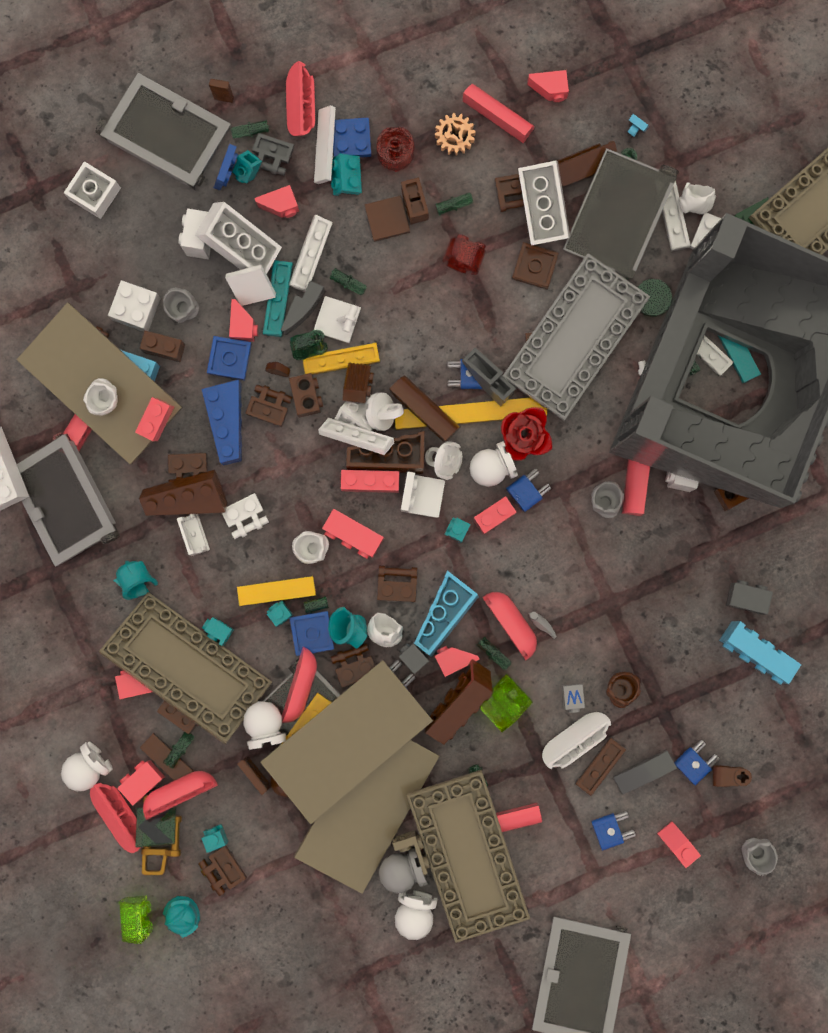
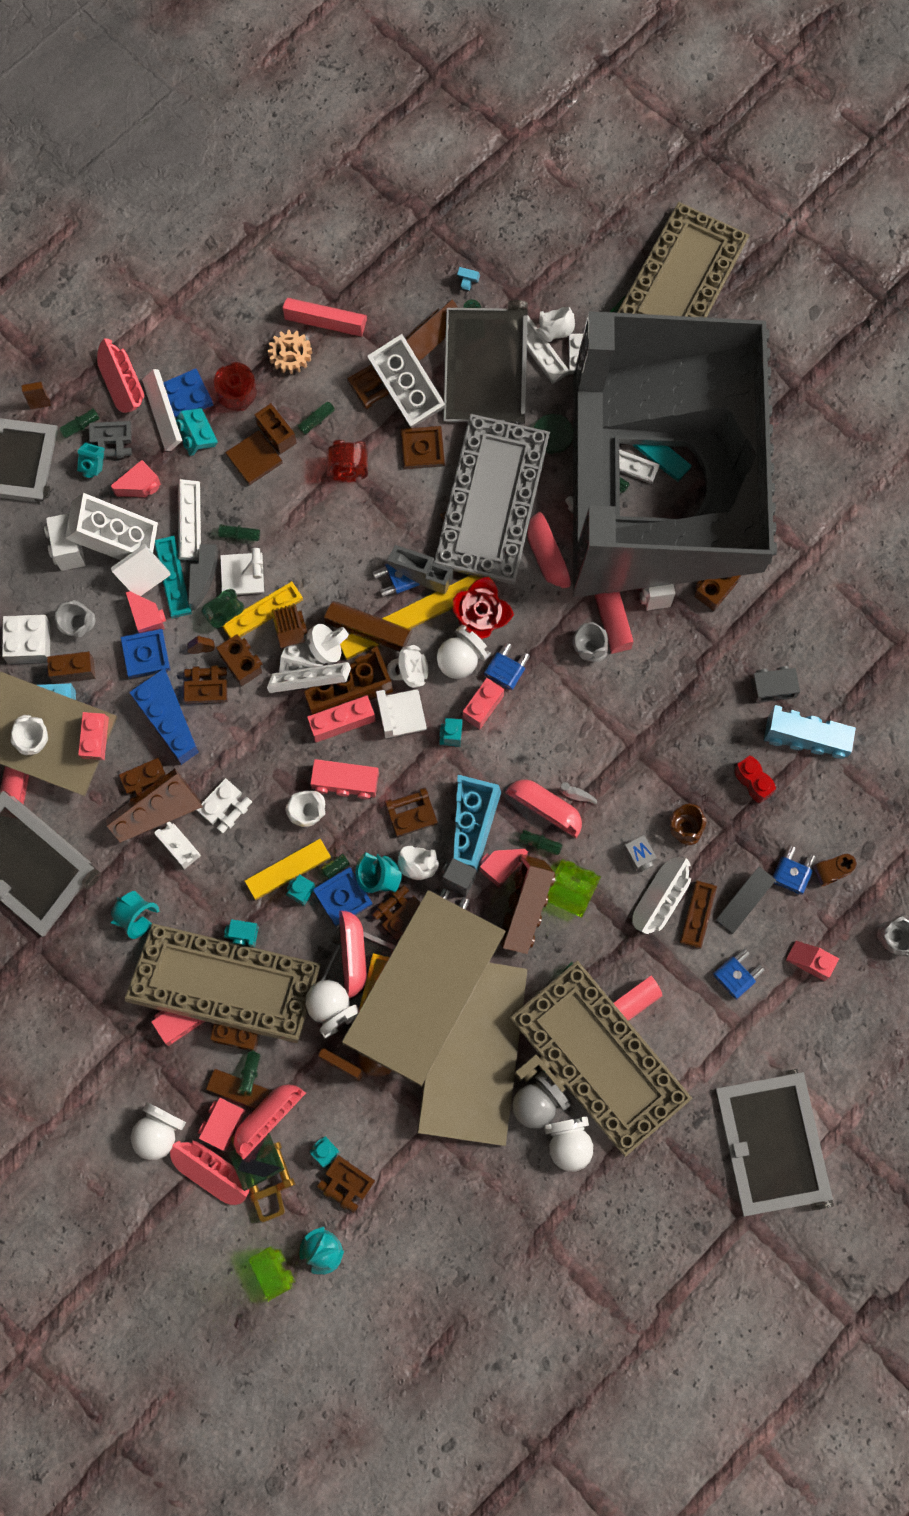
camera: 25 degrees left, 10 degrees down
blue plate [213,144,238,191] -> none
coral slope [527,70,569,102] -> none
none -> coral brick [526,512,571,588]
none -> red brick [734,755,776,803]

